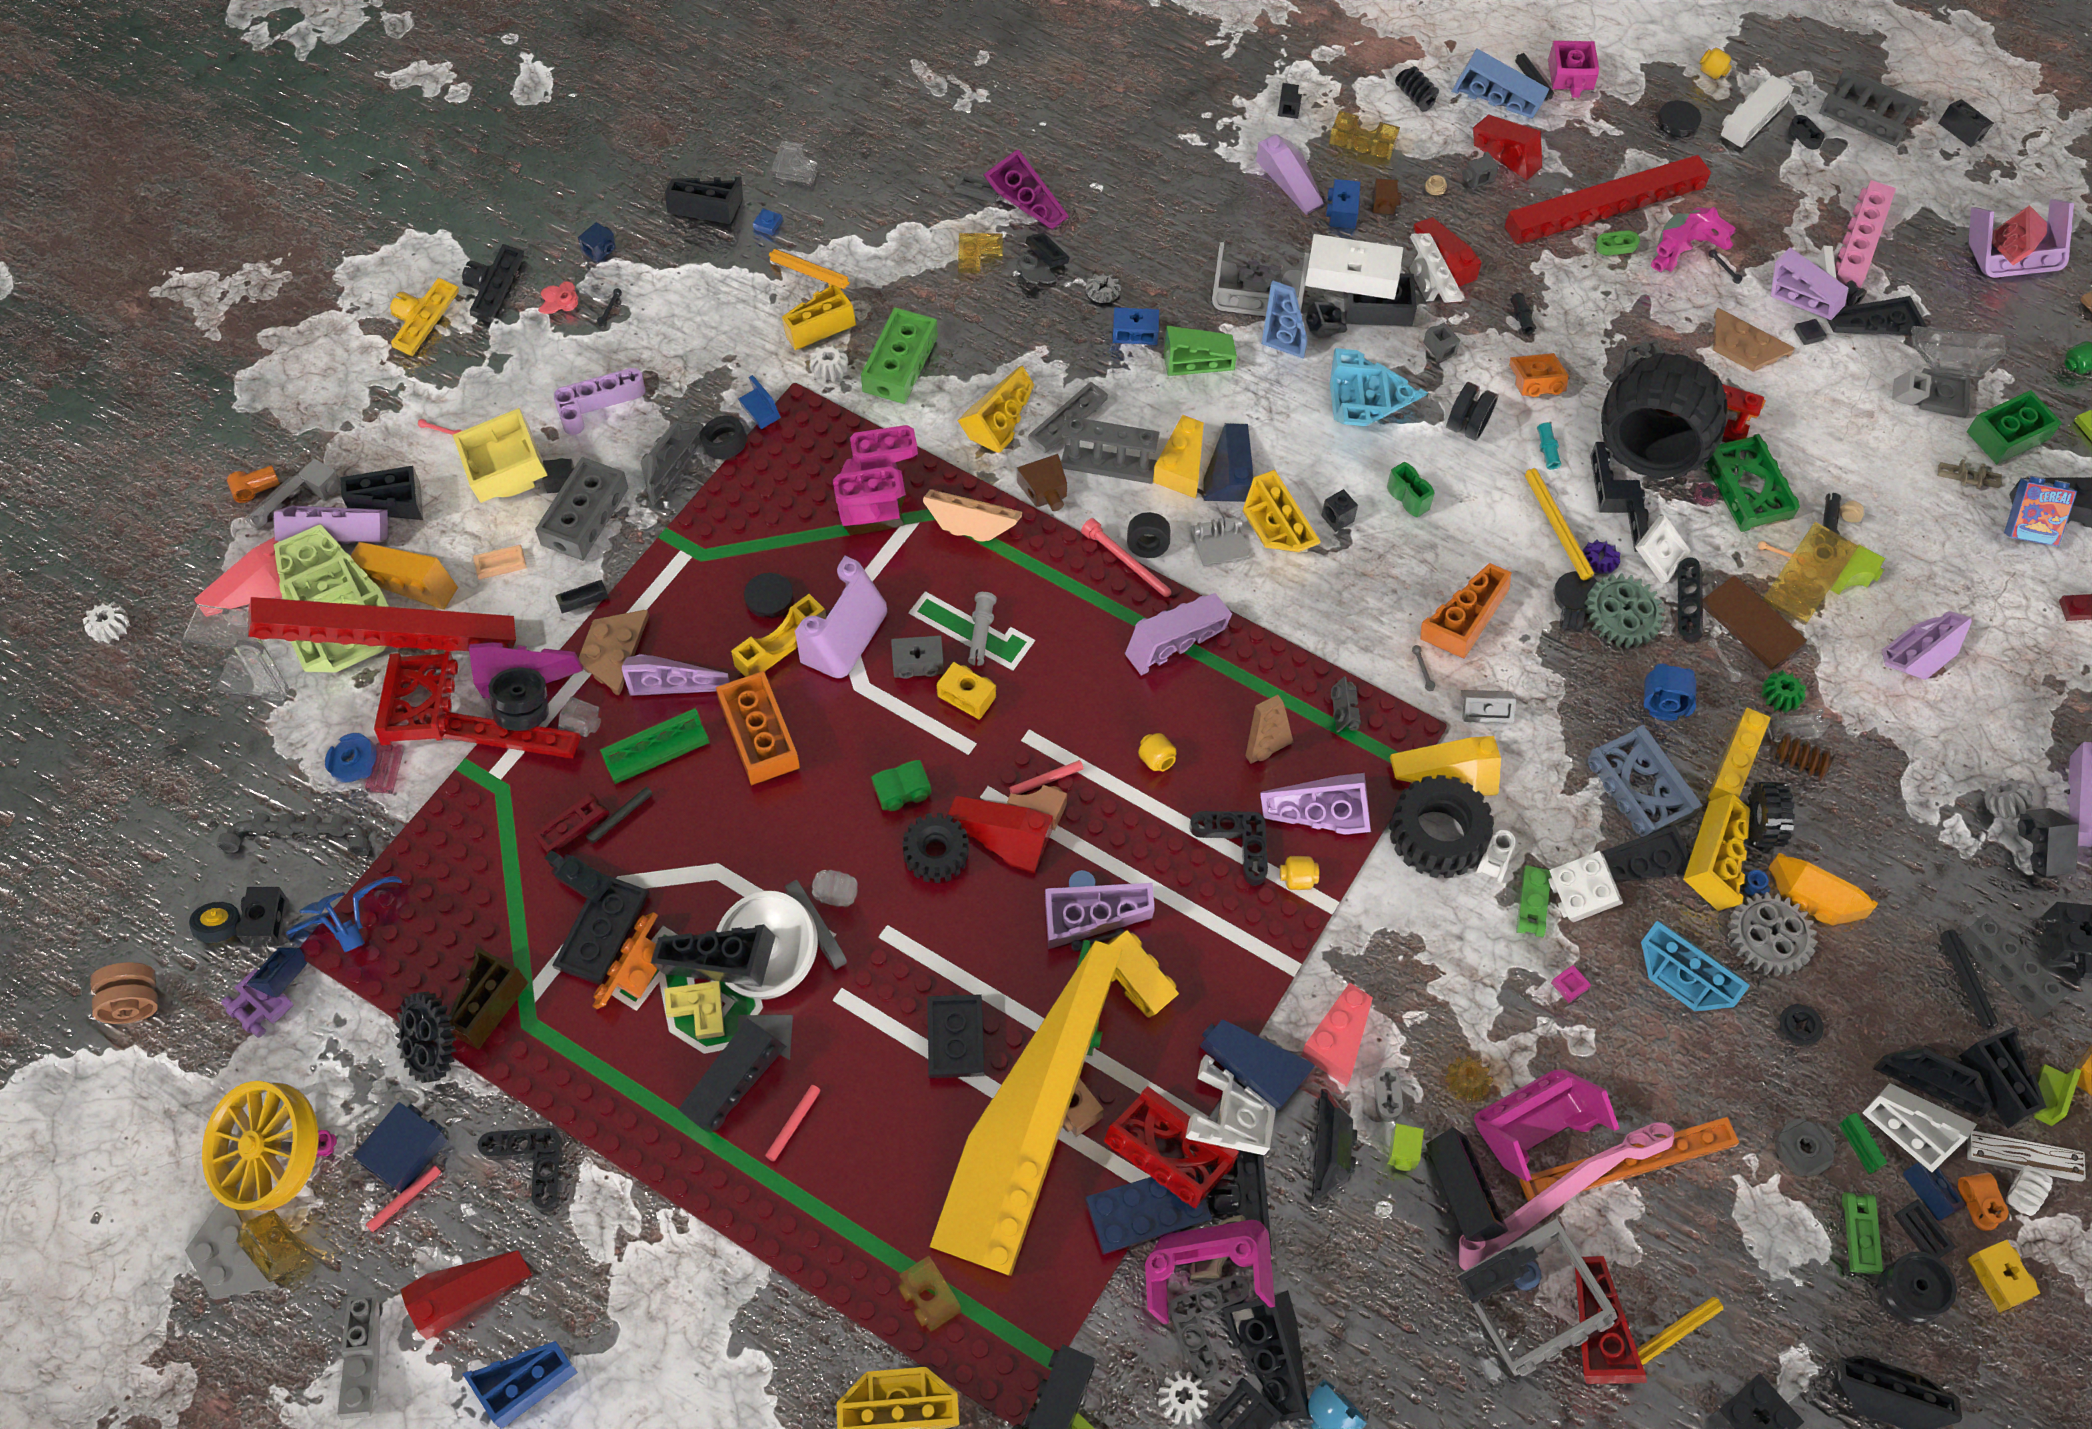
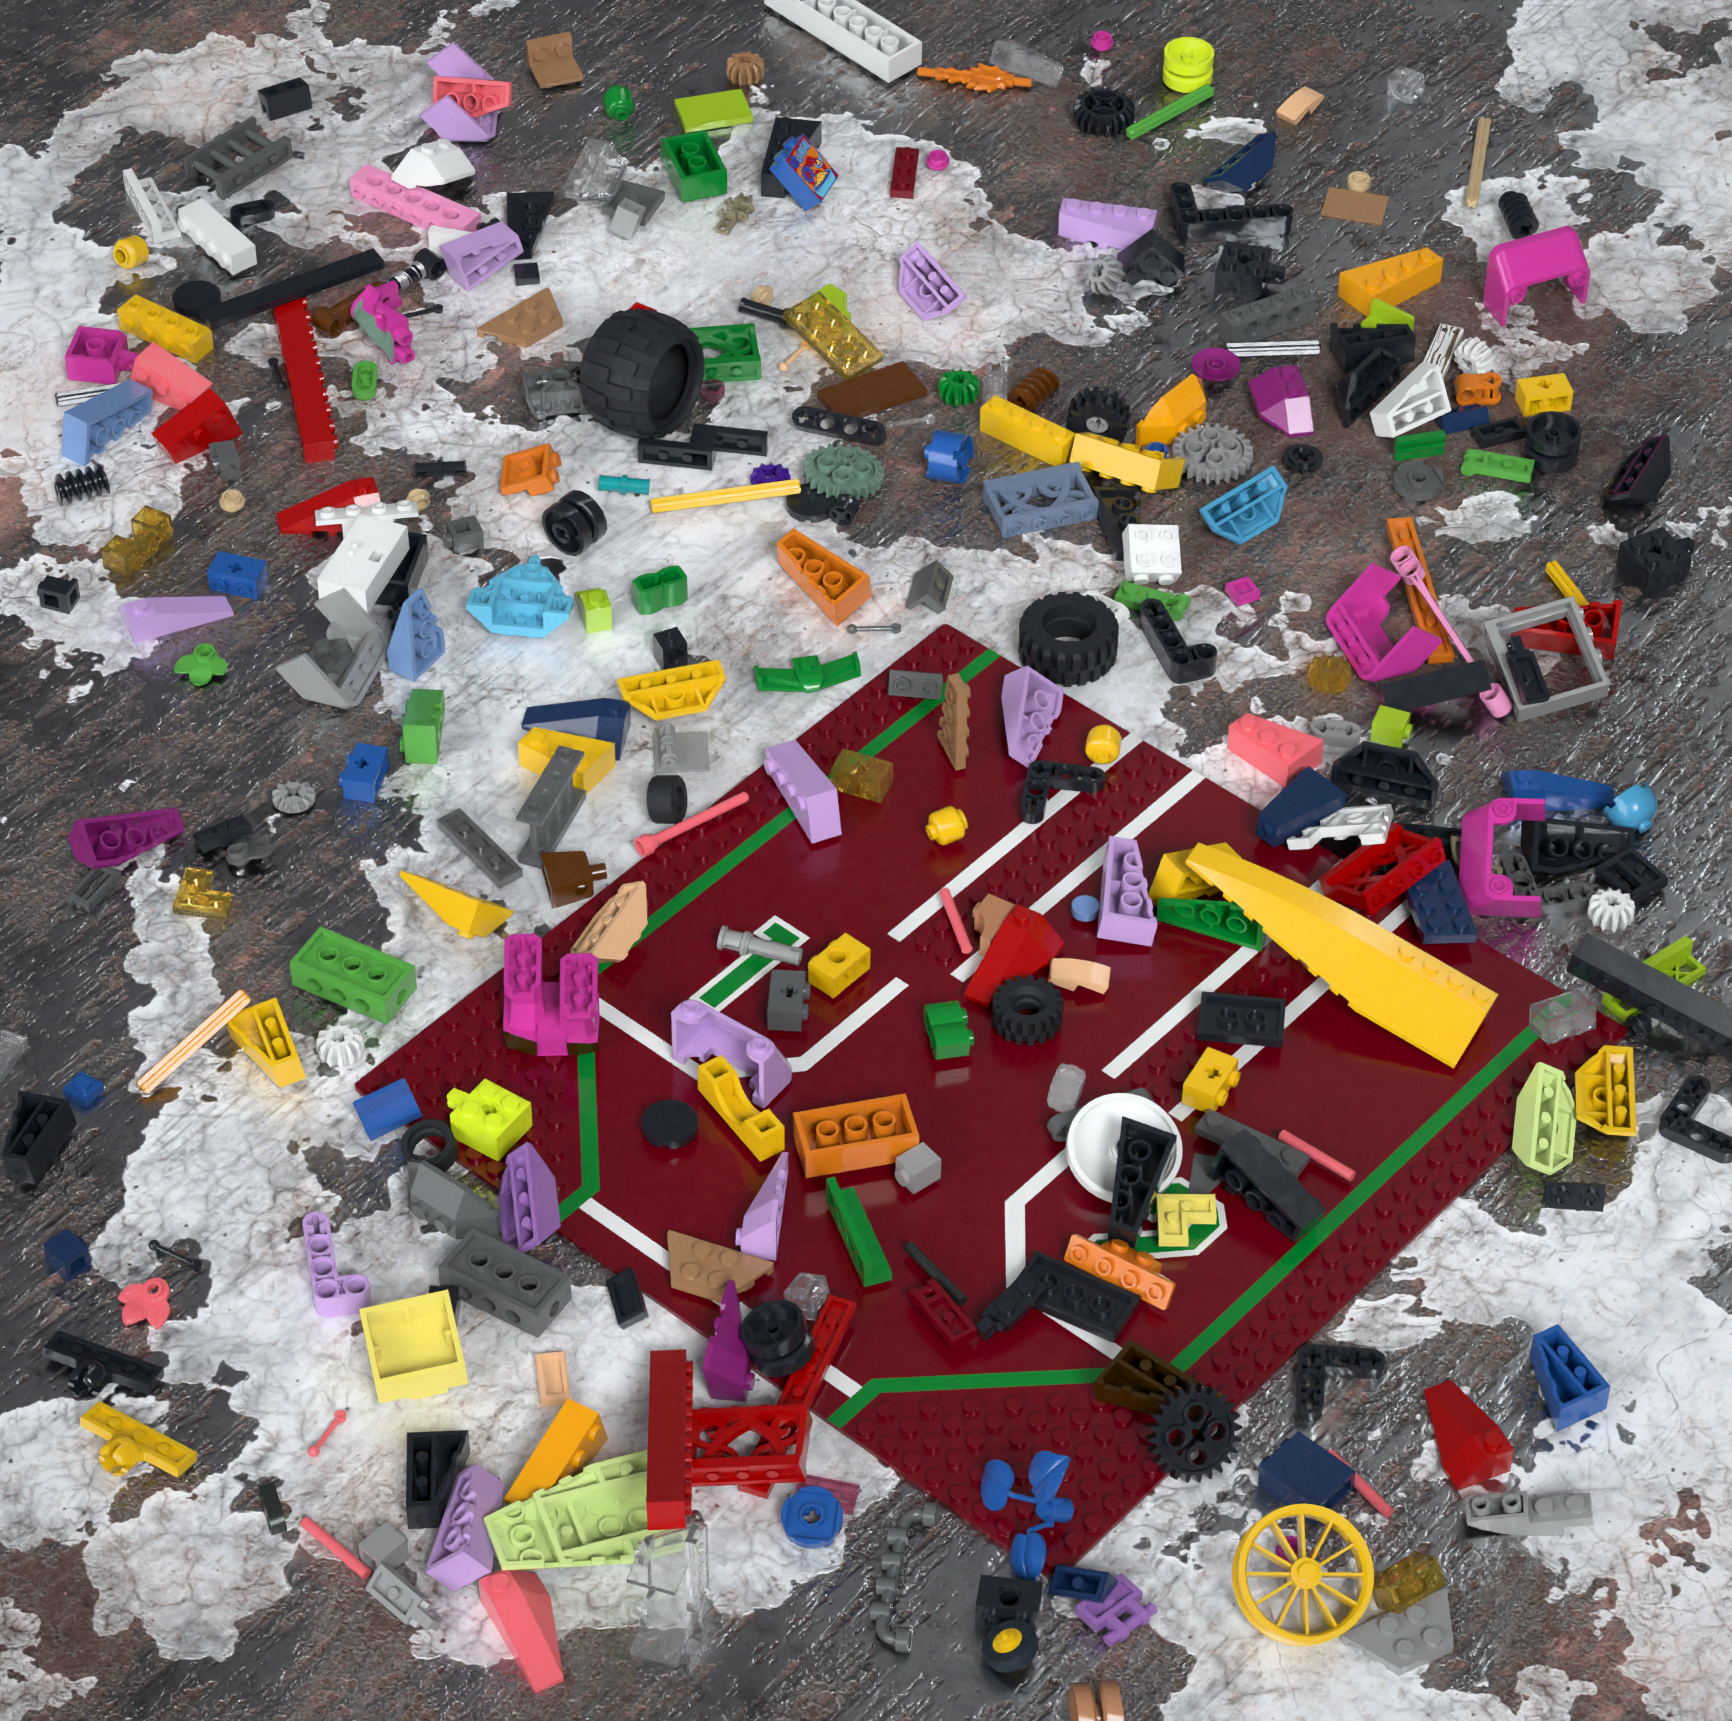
camera: 80 degrees left, 15 degrees down
orange piece [227,465,280,503] -> none
clear yellow brick [898,1256,961,1331] -> none
reddish brown brick [1373,178,1401,214] -> none
yellow wedge [1390,736,1501,796] -> none
white tile [1635,515,1691,583] -> none
none -> yellow brick [117,294,214,363]
none -> white fence [123,168,181,243]
none -> coral wedge [130,342,213,410]
none -> bright green plate [174,643,227,686]
none -> black tile [199,248,385,330]
none -> pearl dark grey beam [258,1481,287,1535]
none -> coral bar [300,1516,372,1579]
none -> piece [311,248,447,339]
none -> white wedge [391,138,475,189]
none -> tan plate [406,488,430,511]
none -> neon yellow hinge [447,1079,533,1161]
none -> medium lavender wedge [498,1142,561,1253]
none -> lime arch [575,588,612,634]
none -> green plate [753,651,861,693]
none -> clear yellow brick [831,749,893,803]
none -> light grey brick [895,1142,941,1194]
none -> light nougat slope [1048,958,1111,994]
none -> black beam [1139,598,1217,684]
none -> yellow brick [1182,1047,1241,1113]
none -> magenta dish [1191,348,1241,381]
none -> dark grey plate [1194,1109,1310,1178]
none -> magenta wedge [1248,365,1313,438]
none -> blue wedge [1502,770,1616,811]
none -> yellowish green wedge [1512,1062,1576,1175]
none -> clear brick [1529,989,1596,1044]
none -> black hinge [1544,1180,1606,1212]

